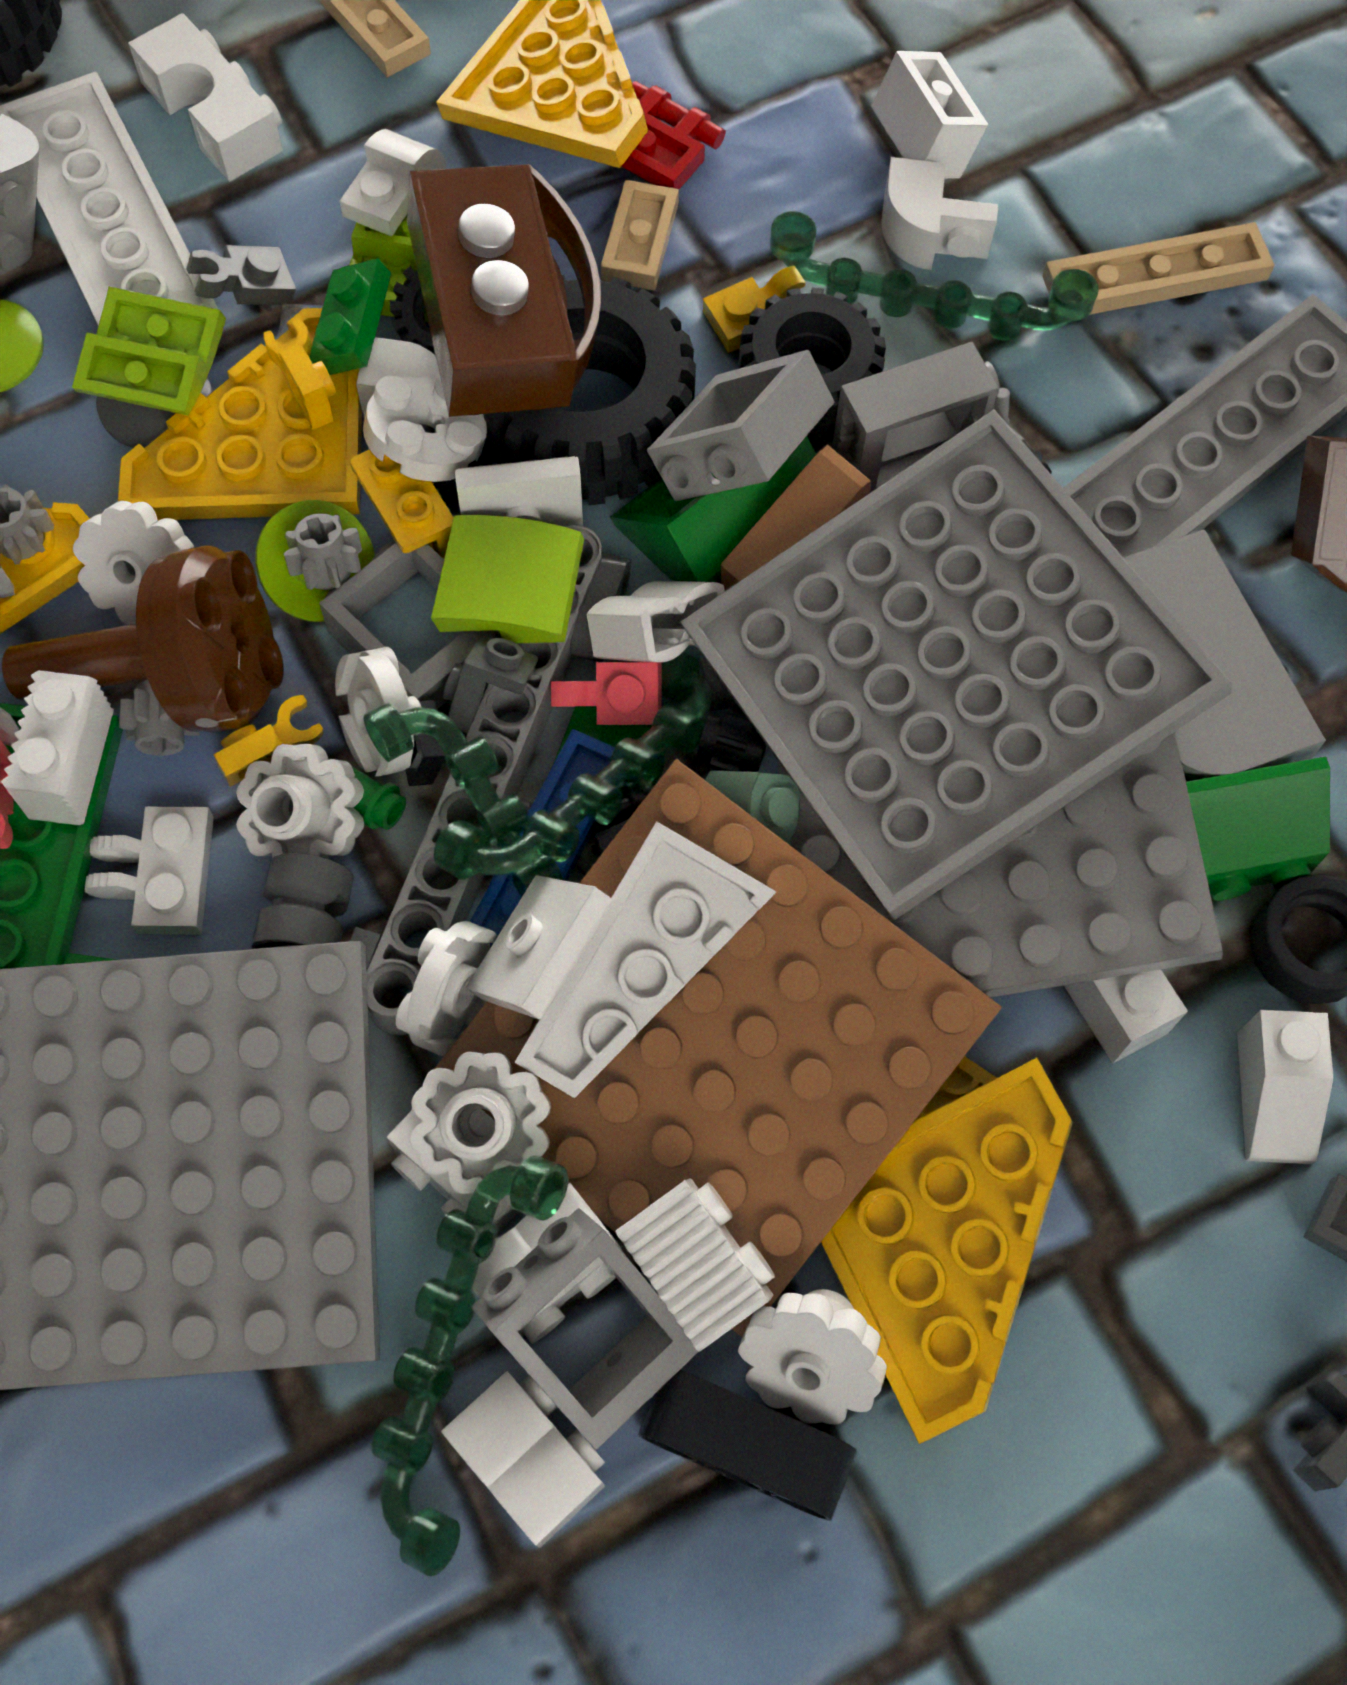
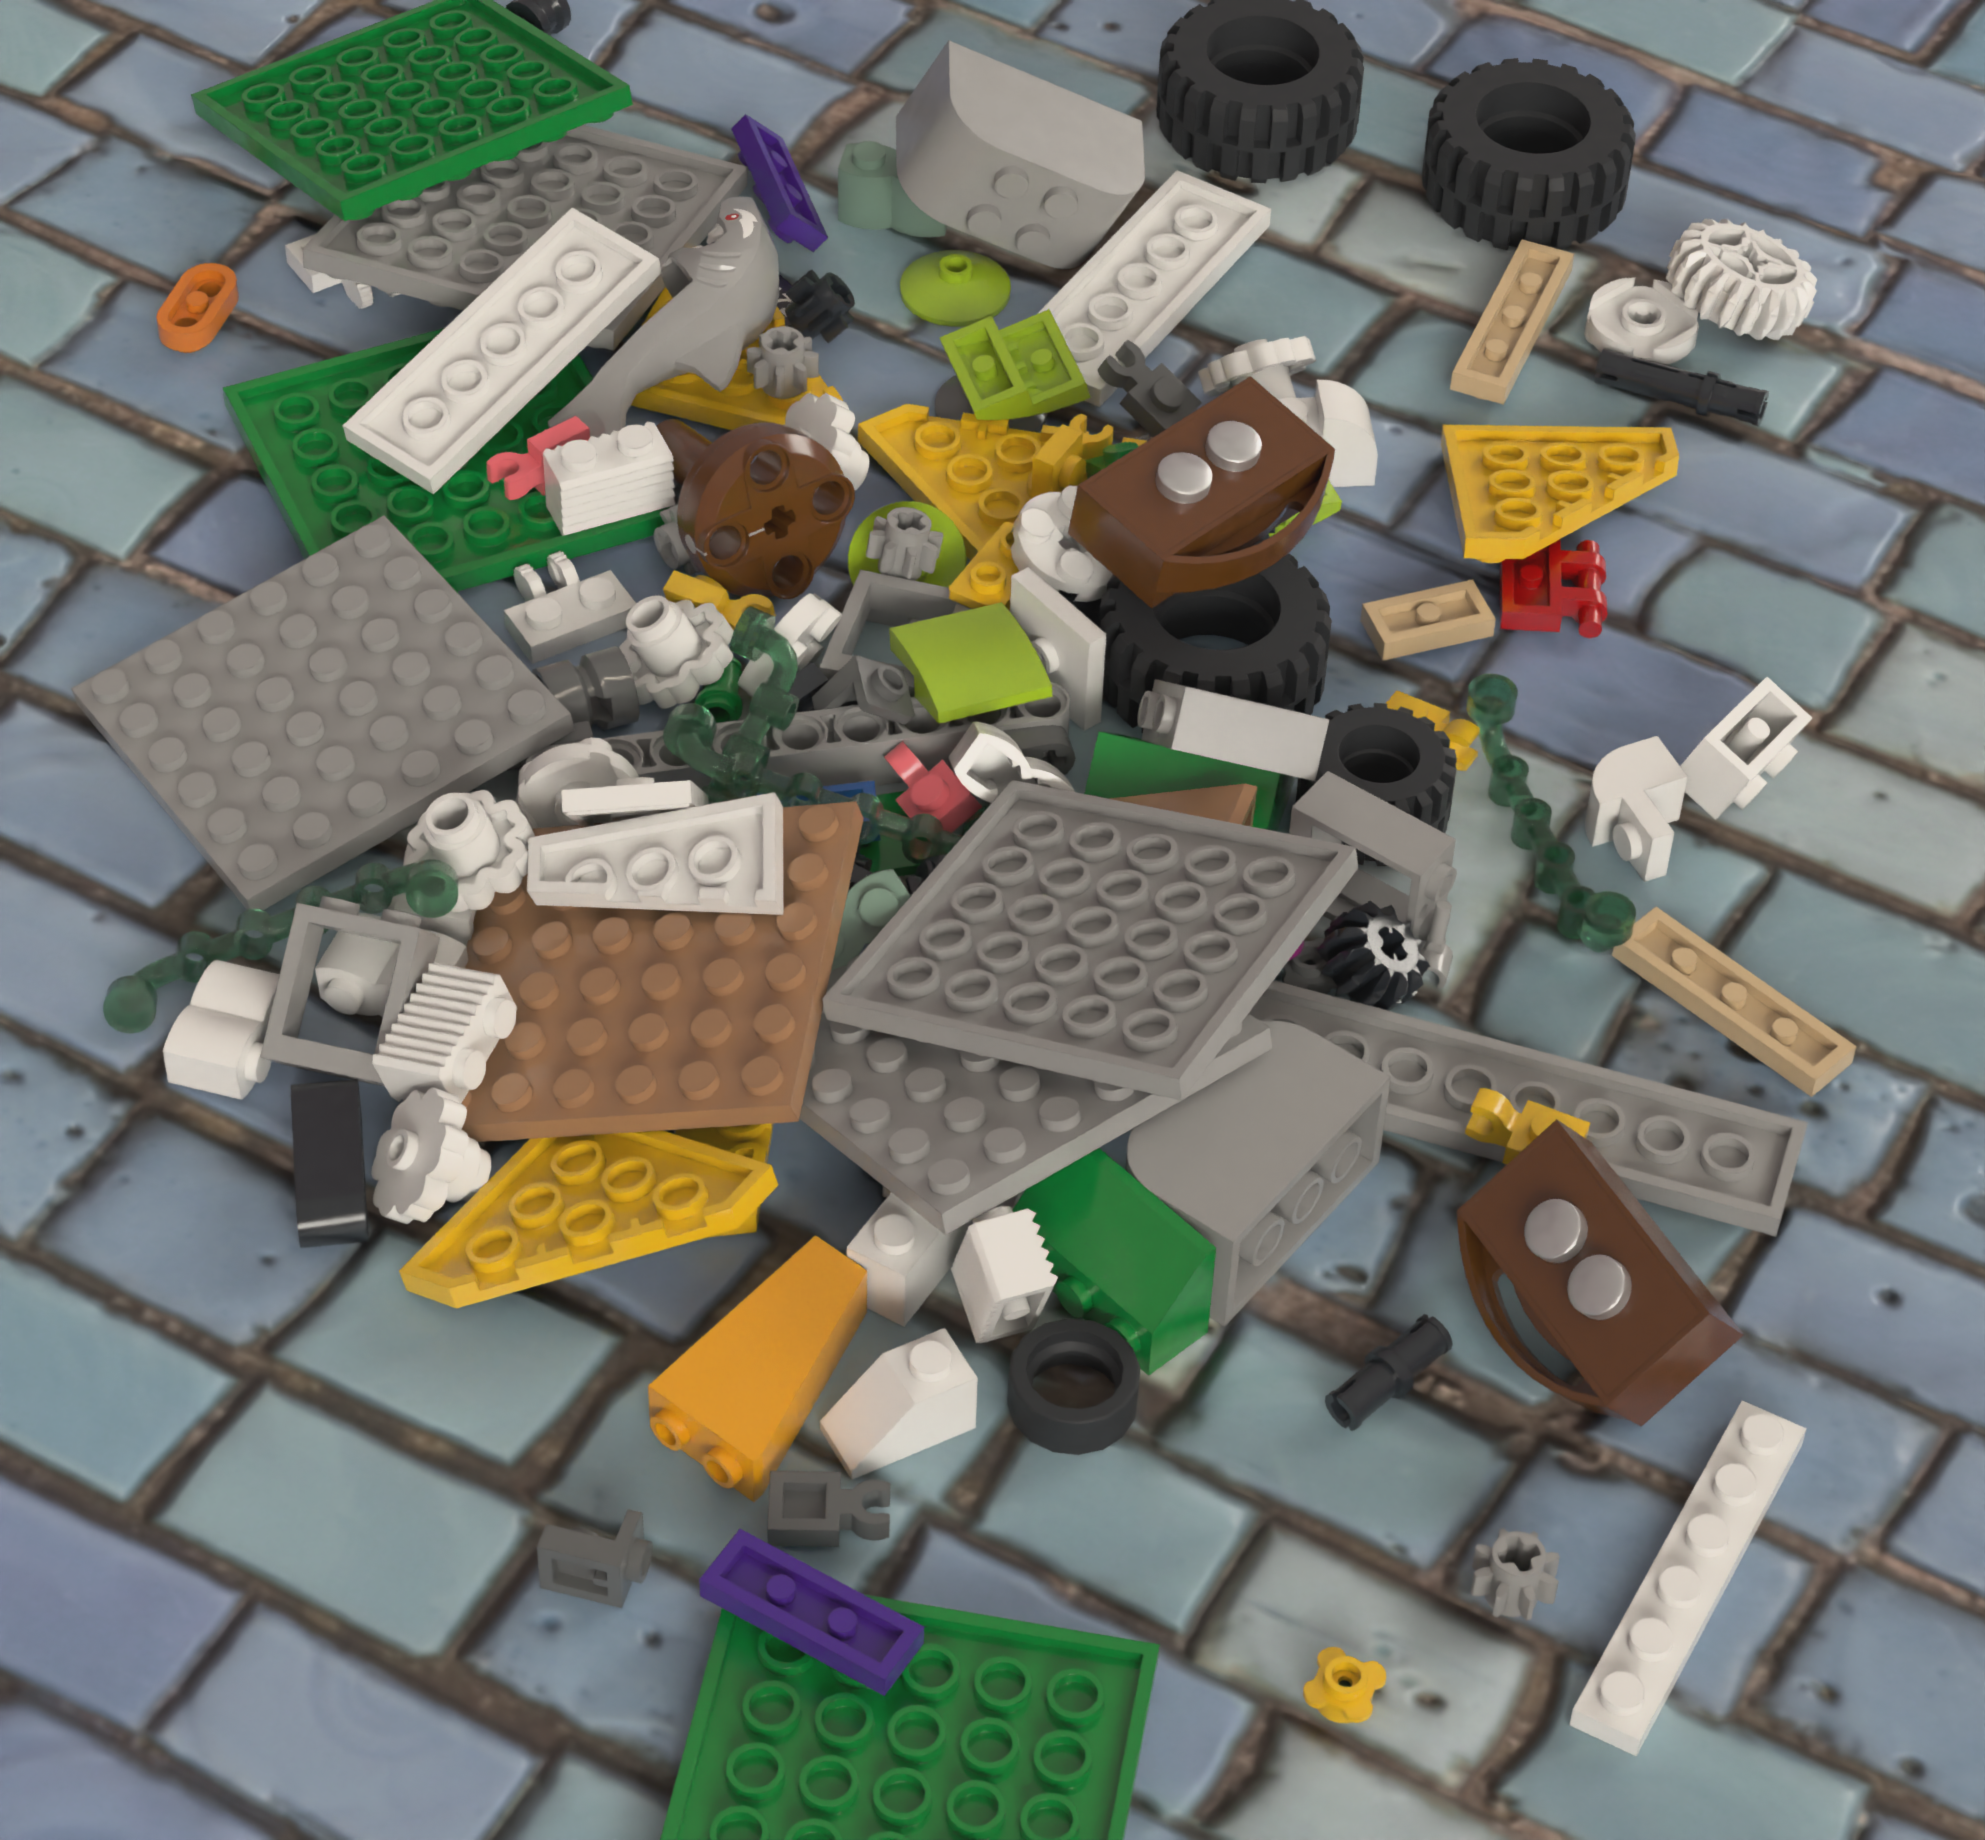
camera: 60 degrees right, 20 degrees down
white arch [128,13,283,182] -> none
none -> light orange slope [648,1235,867,1502]
none -> white brick [951,1206,1058,1343]
none -> white plant [1198,336,1316,399]
none -> yellow plate [1465,1088,1590,1164]

